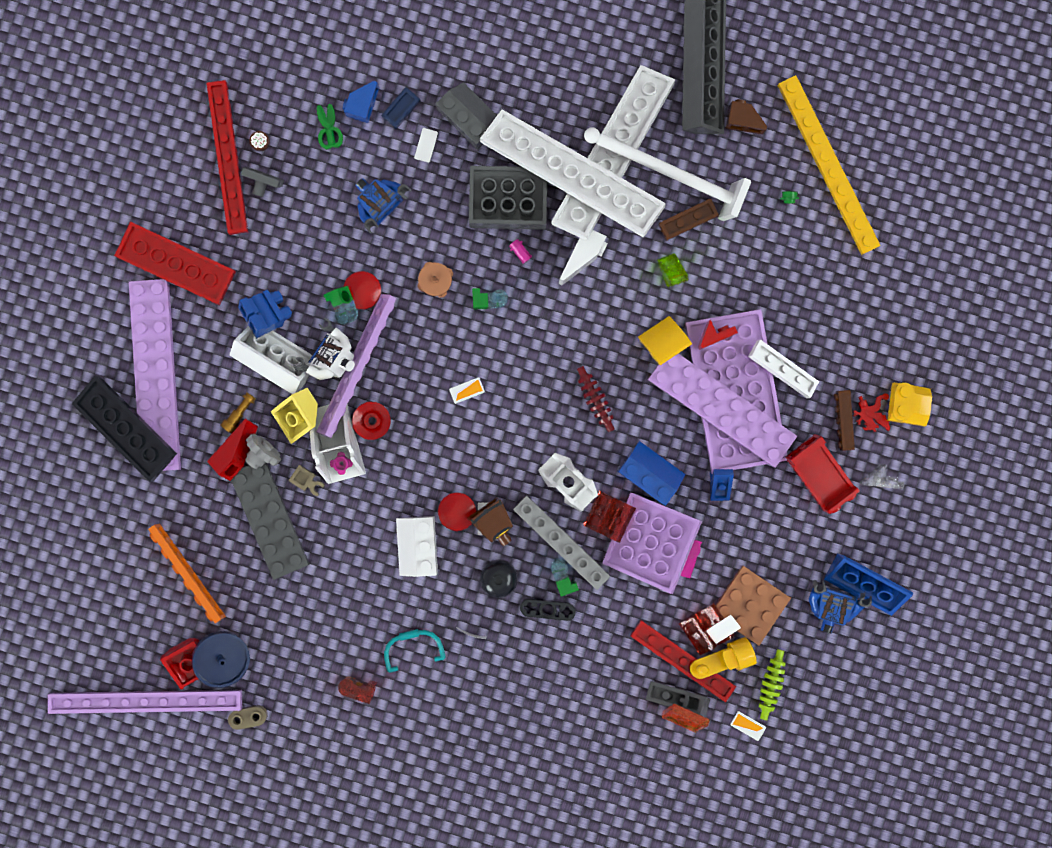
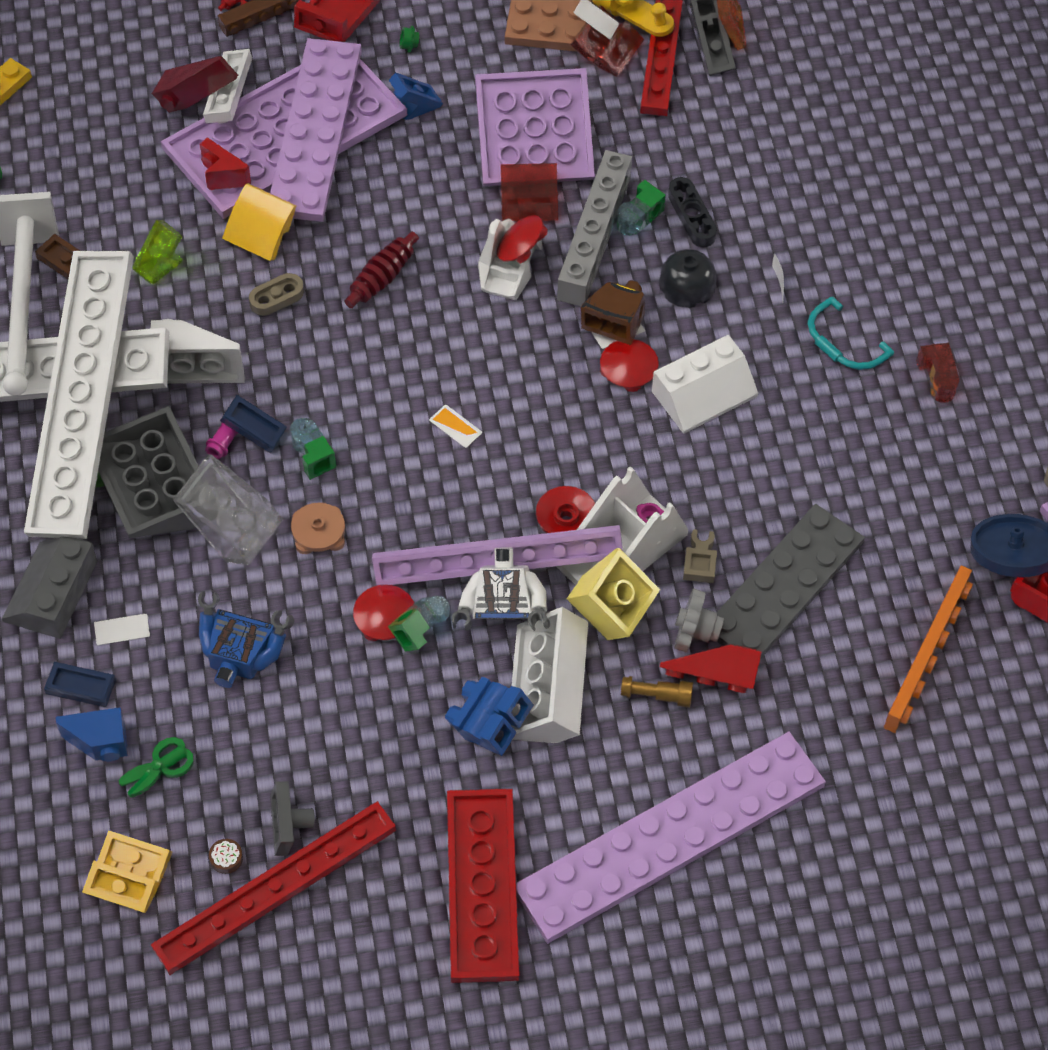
camera: 115 degrees left, 30 degrees down
black plate [72,375,177,482] -> none
blue slope [617,441,686,506] -> none
none -> yellow slope [82,830,172,913]
none -> dark red slope [151,56,238,113]
none -> clear slope [173,454,283,565]
none -> dark blue tile [220,395,287,453]
none -> dark tan plate [249,273,304,316]
none -> green plate [399,26,419,53]
none -> red dish [497,215,548,264]

